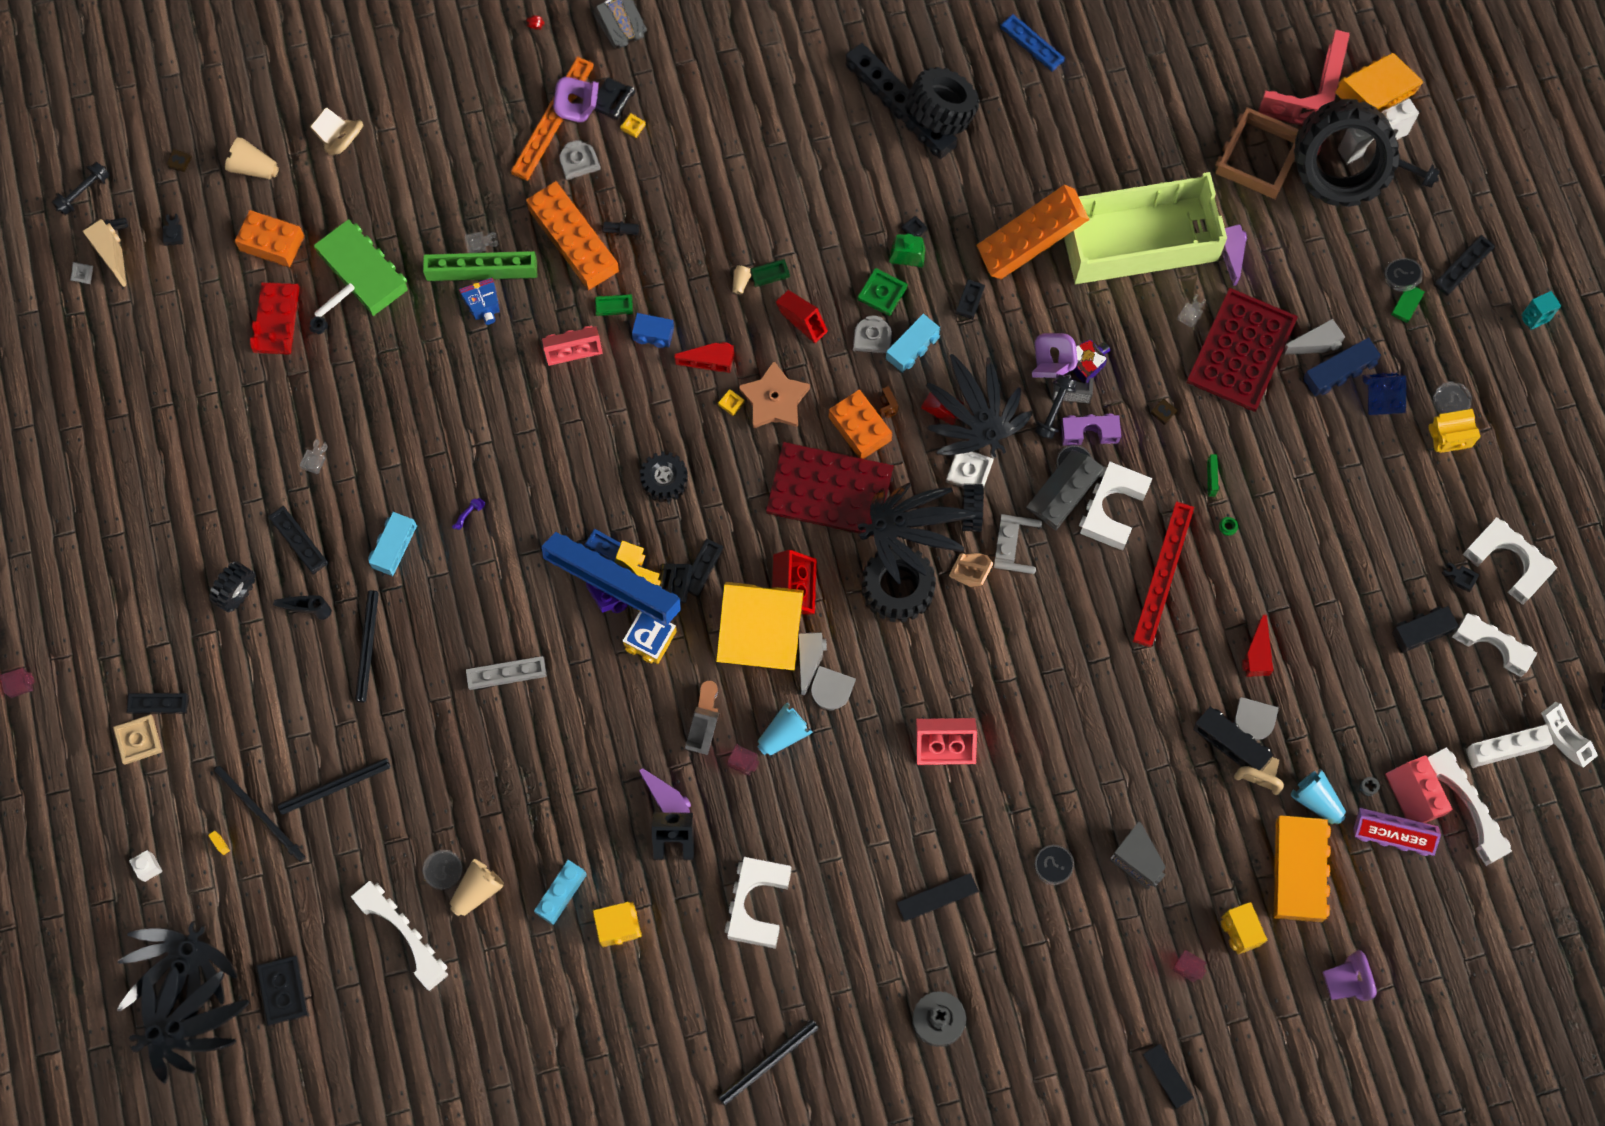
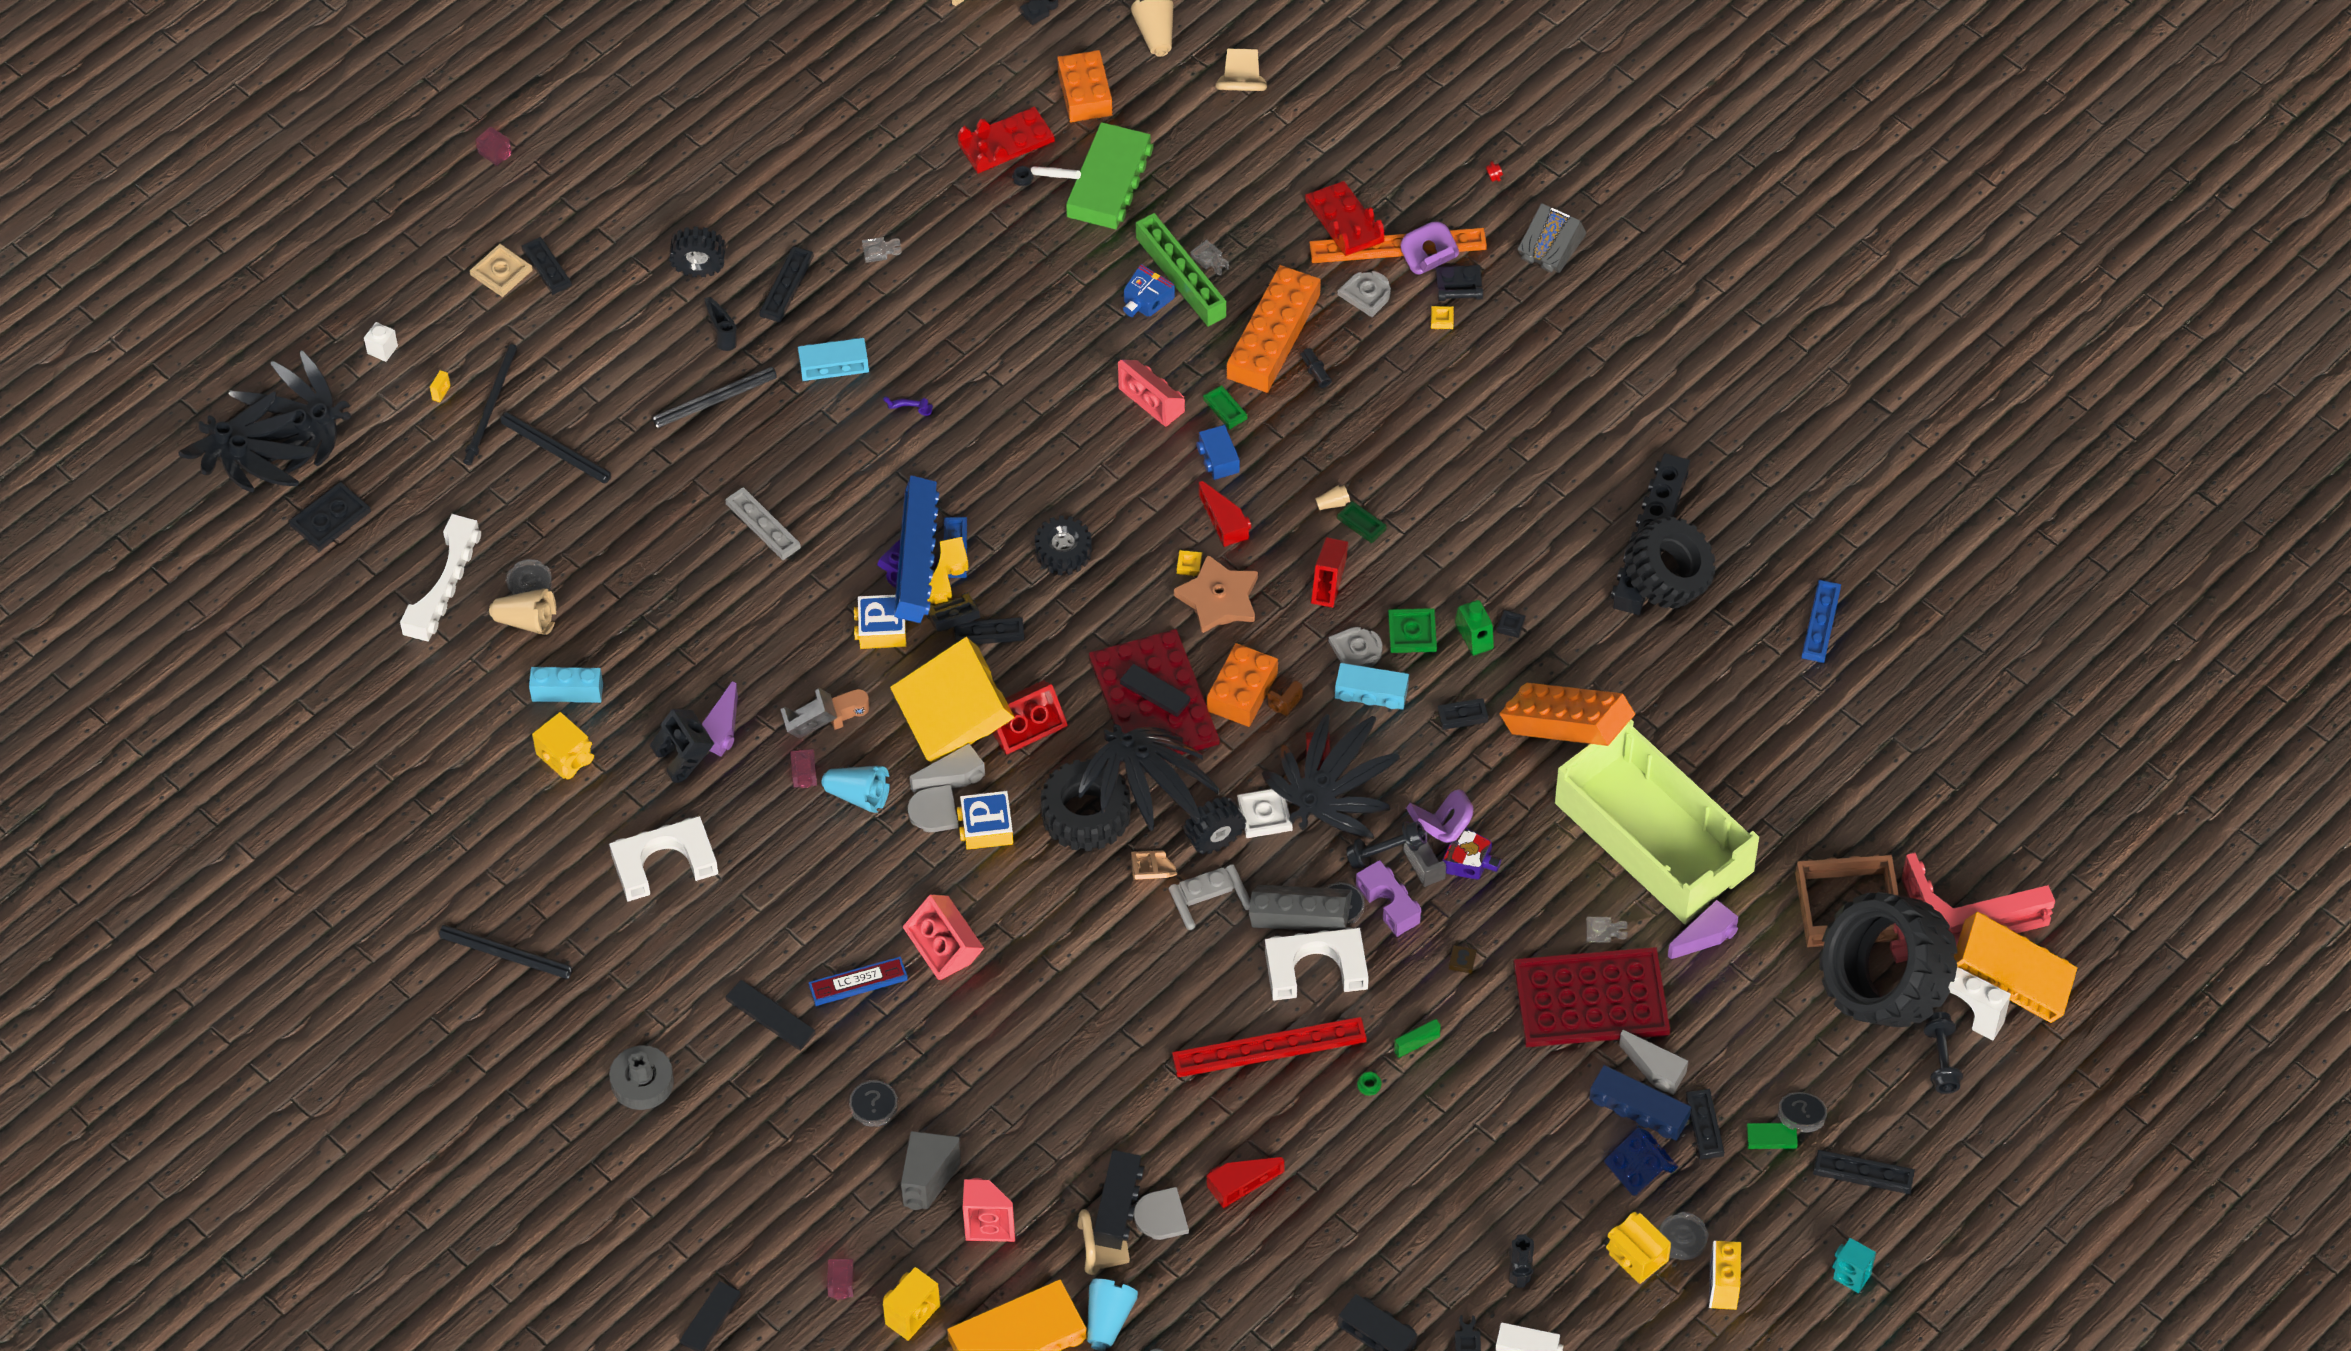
camera: 60 degrees right, 15 degrees down
none -> tile [808,957,908,1006]
none -> piece [957,791,1013,850]
none -> coral slope [963,1178,1015,1242]
none -> black tile [1120,664,1191,717]
none -> red hinge [1305,181,1384,256]
none -> black piece [1509,1234,1534,1288]
none -> black tile [1685,1089,1724,1160]
none -> yellow piece [1709,1241,1741,1310]

